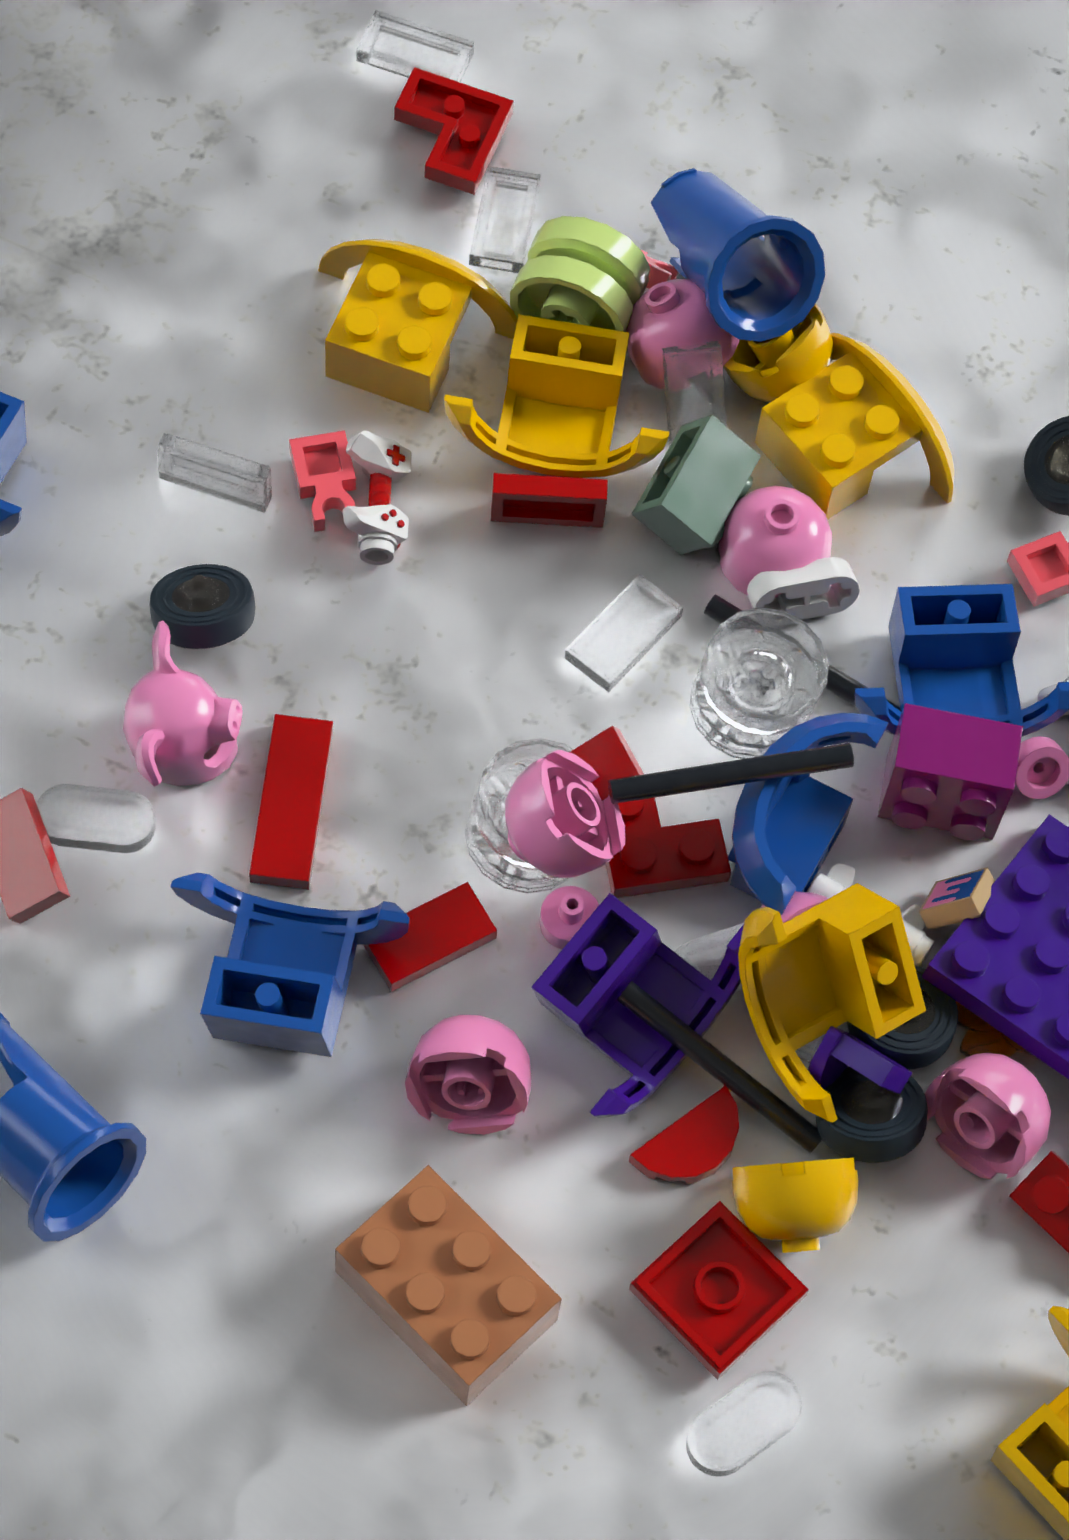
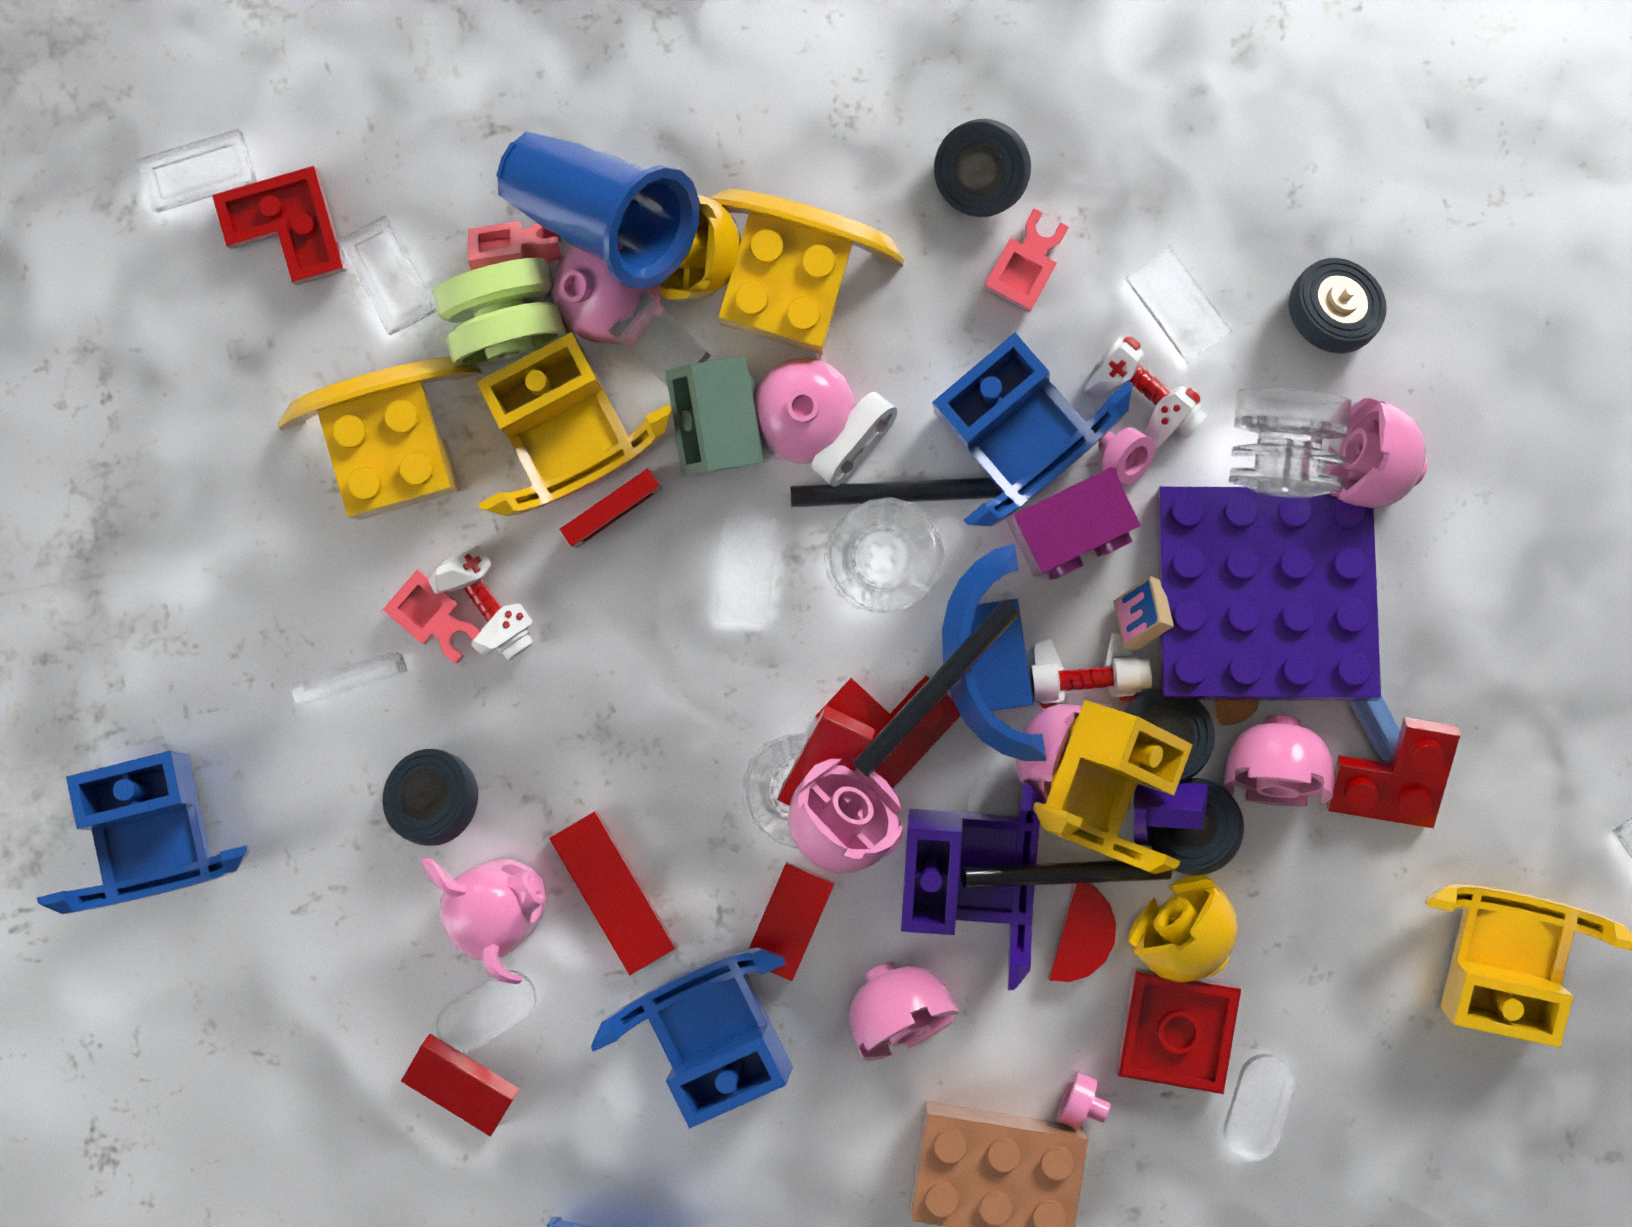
camera: 30 degrees left, 25 degrees up
none -> bright pink tile [1057,1071,1111,1130]

